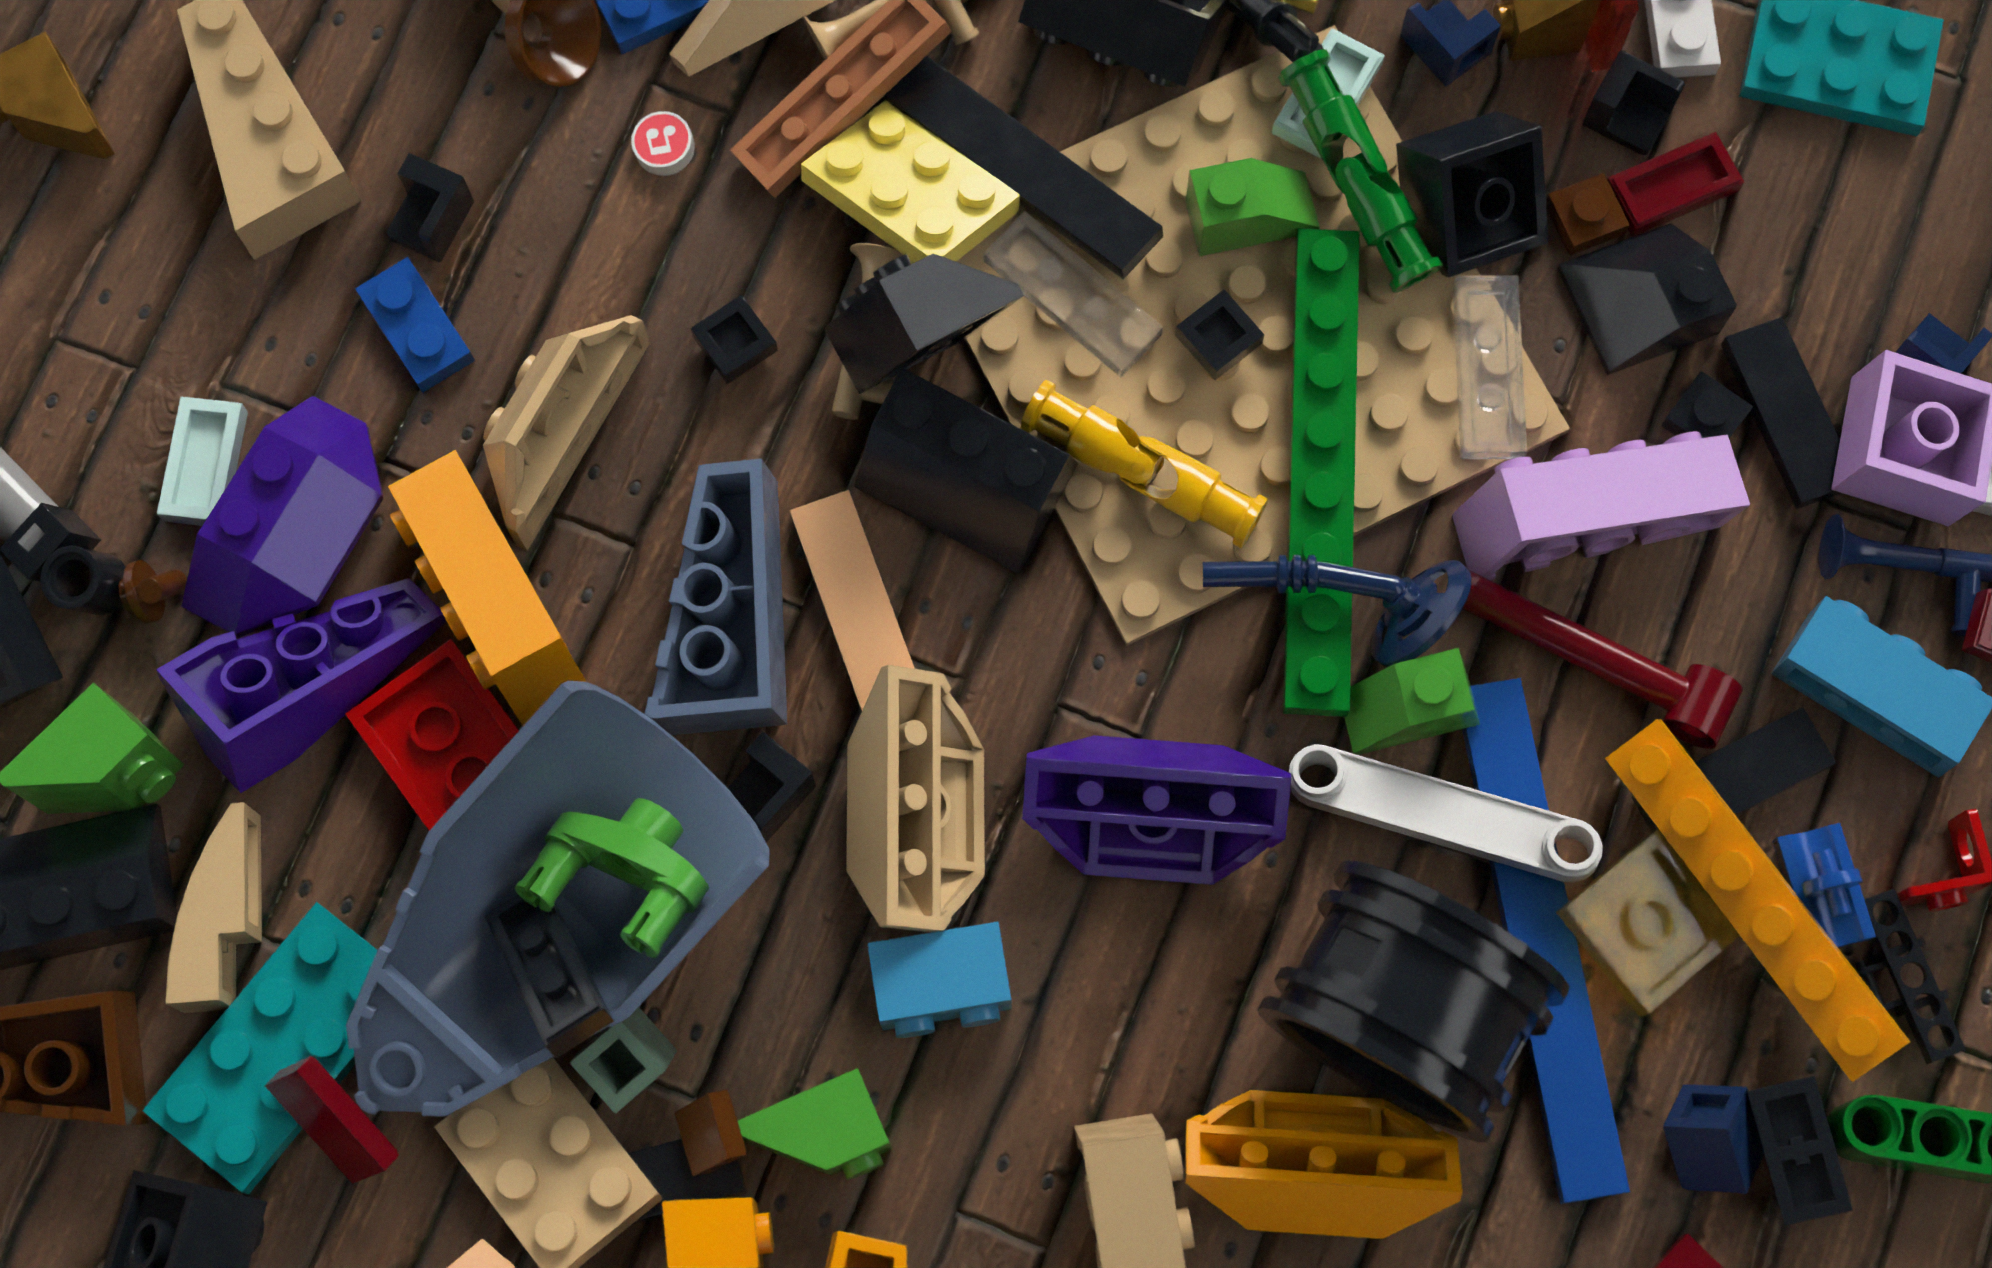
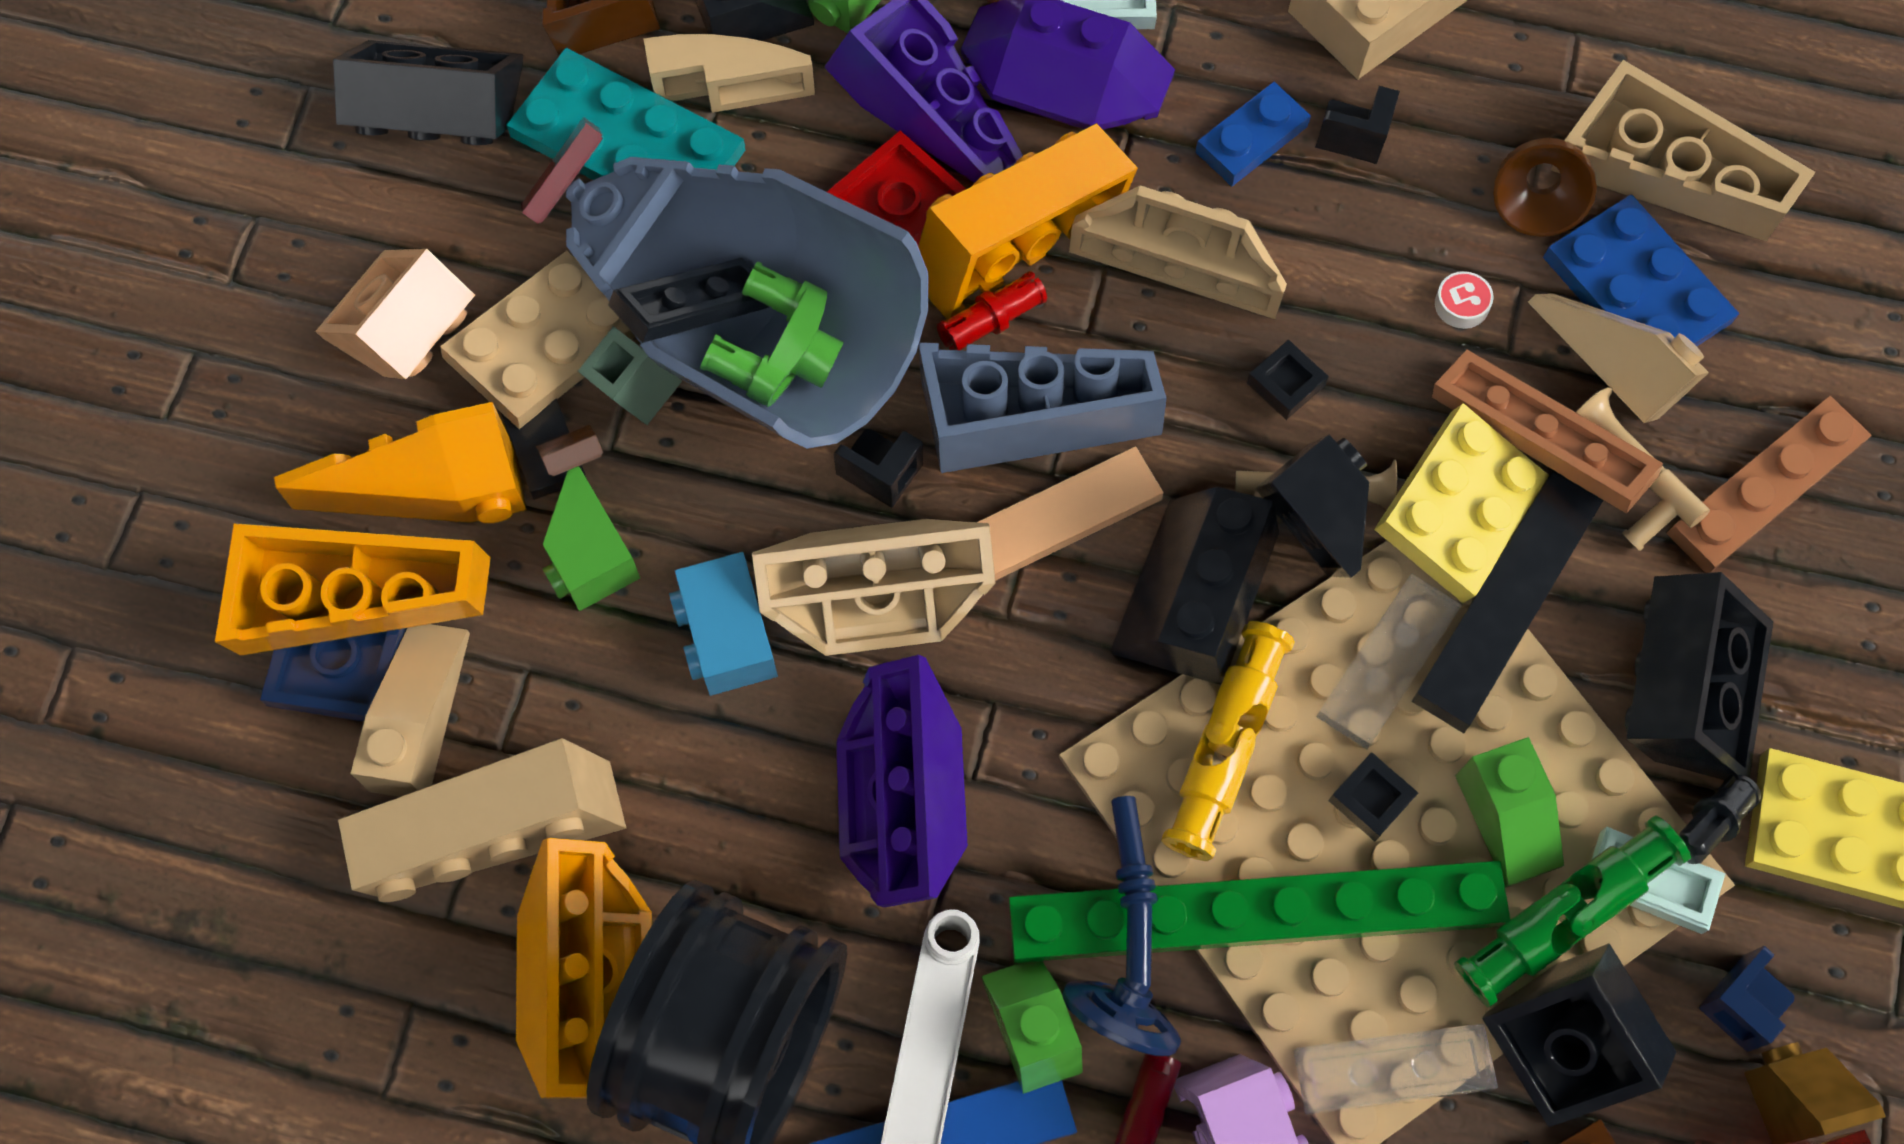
camera: 80 degrees right, 5 degrees down
none -> red pin [937,271,1047,350]

